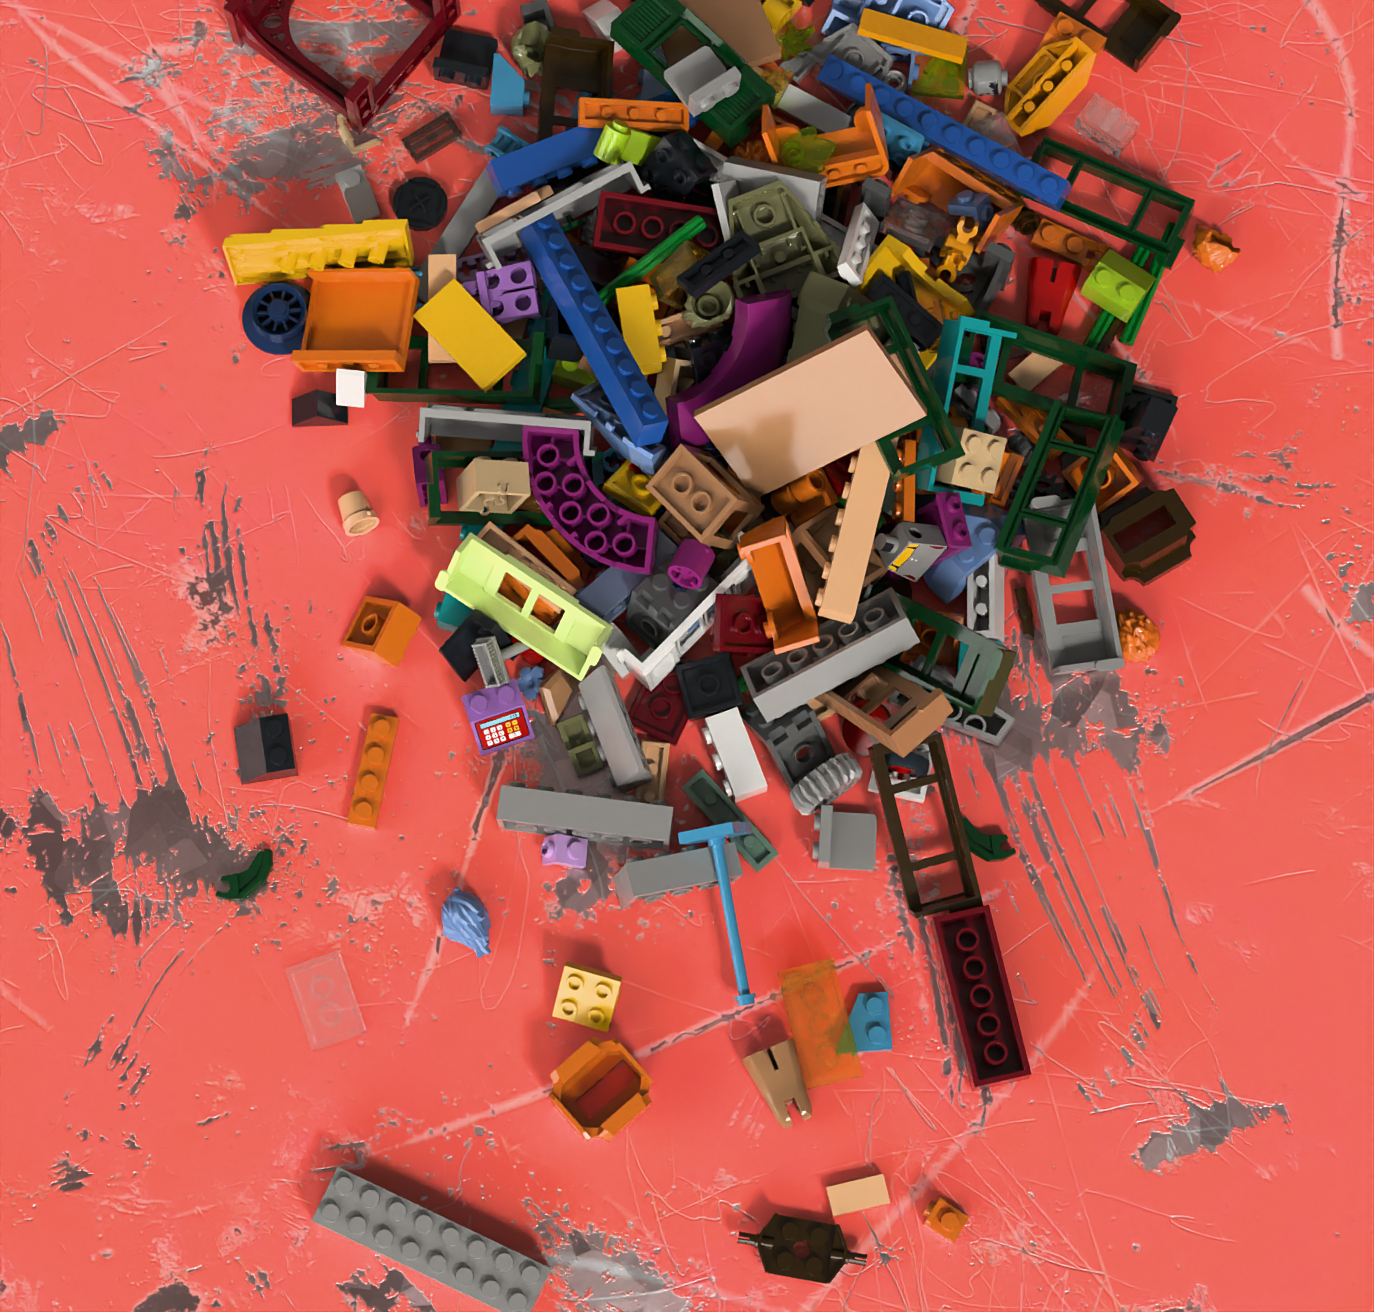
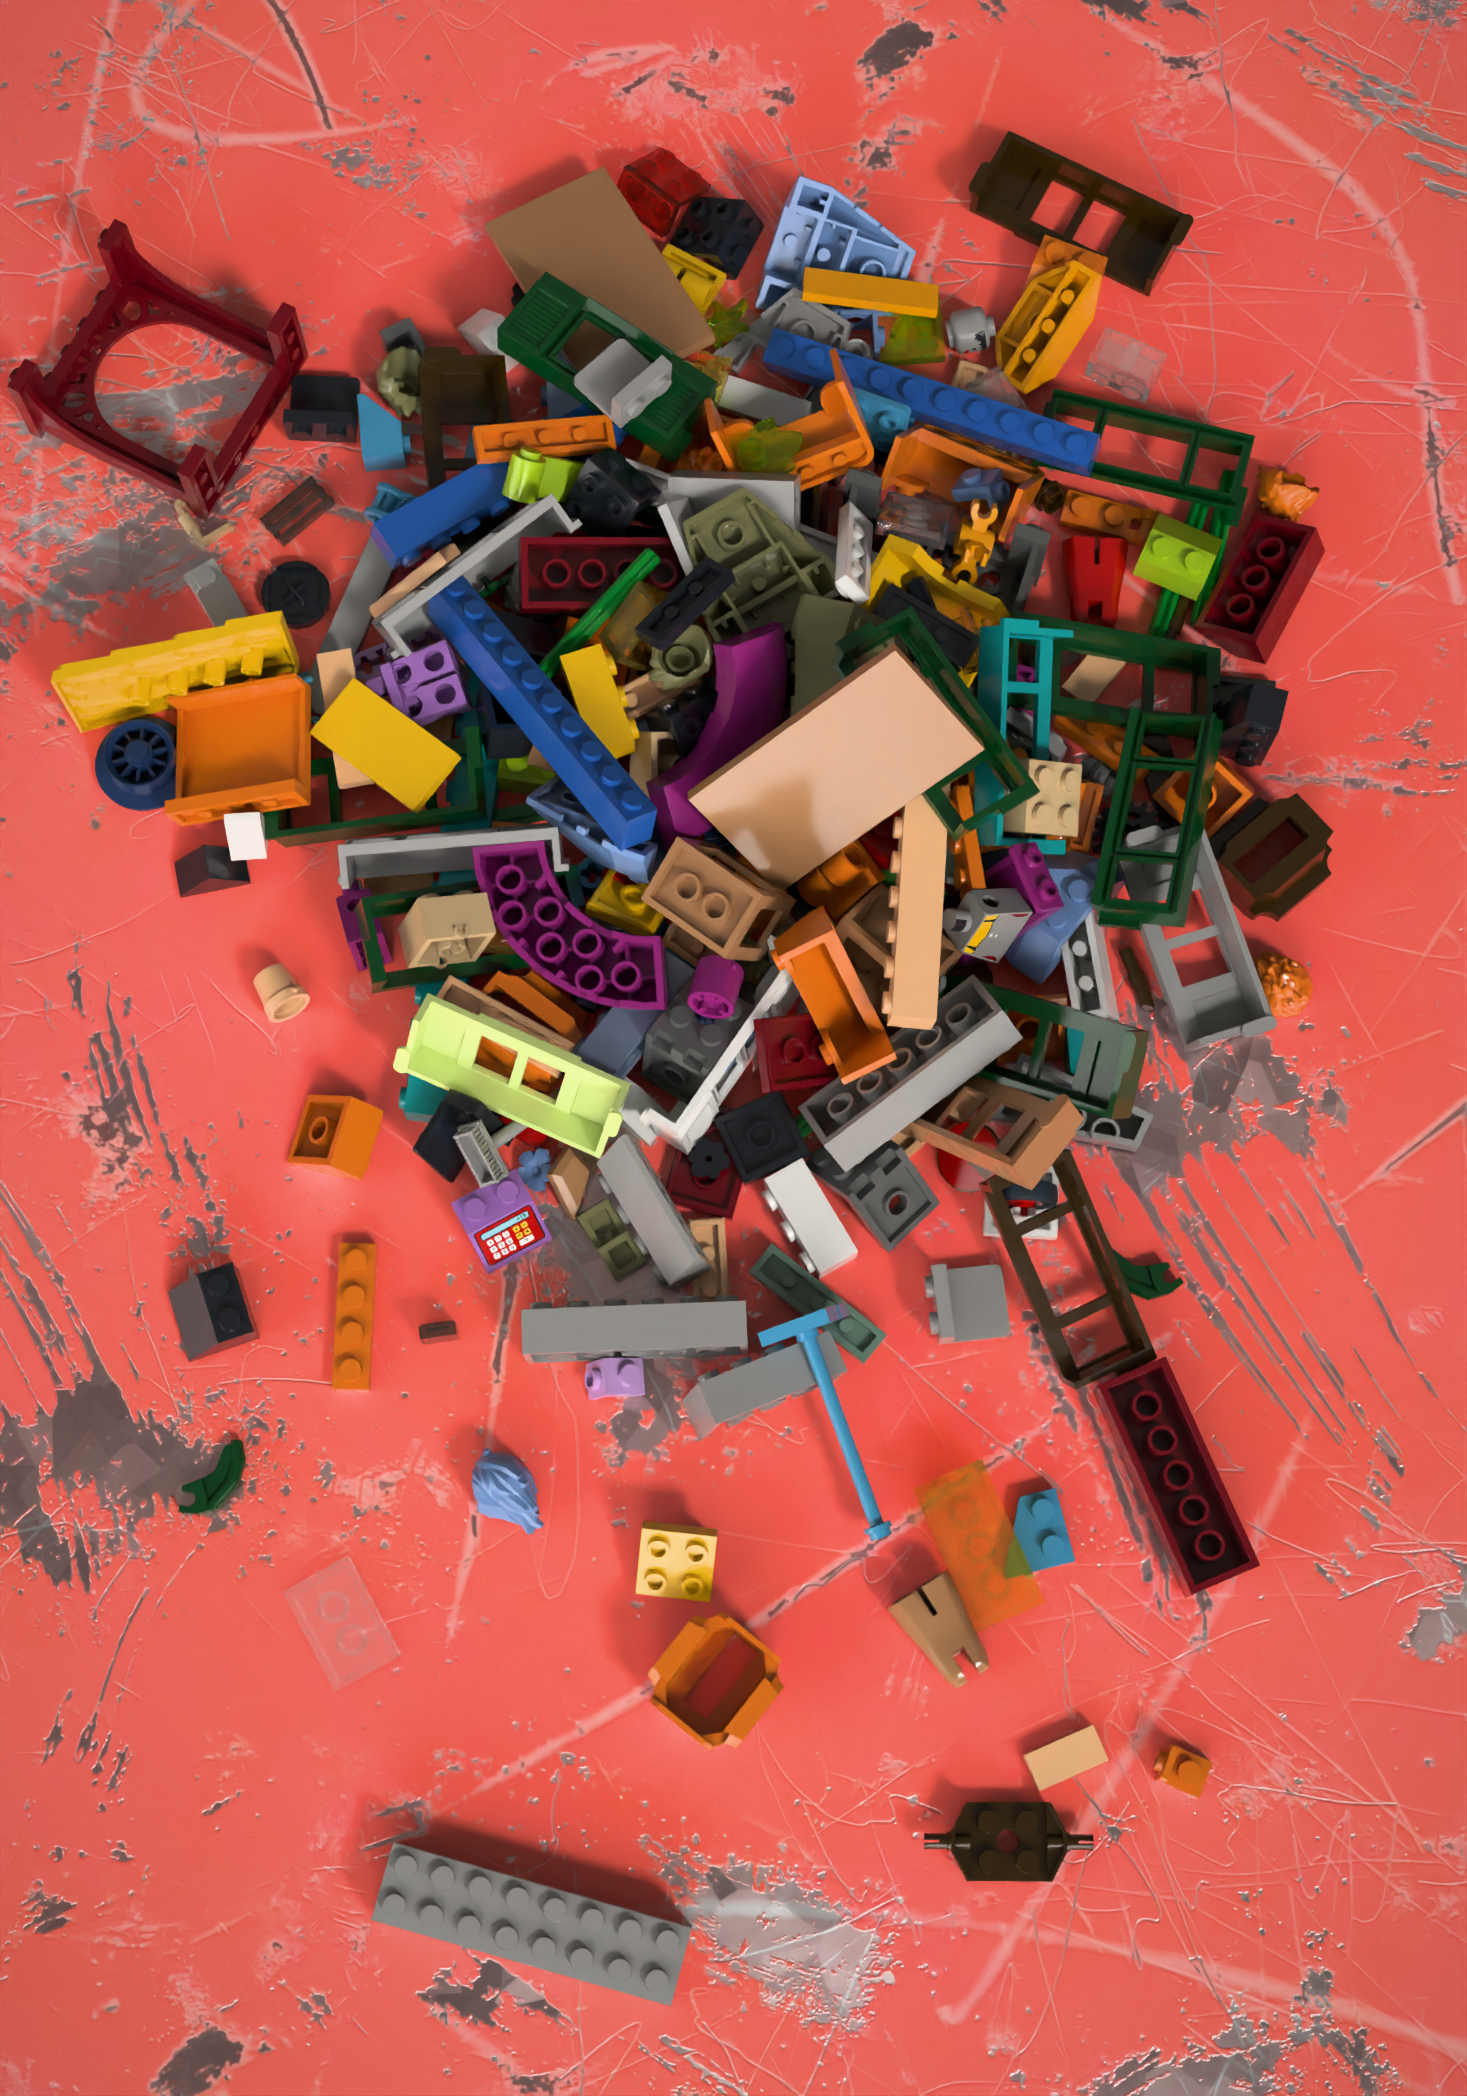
camera: 10 degrees left, 0 degrees up
light grey gear [789,753,863,815] -> none
none -> clear smoke tile [418,1320,460,1345]
none -> black plant [688,1138,730,1179]
none -> dark red slope [1194,513,1325,665]

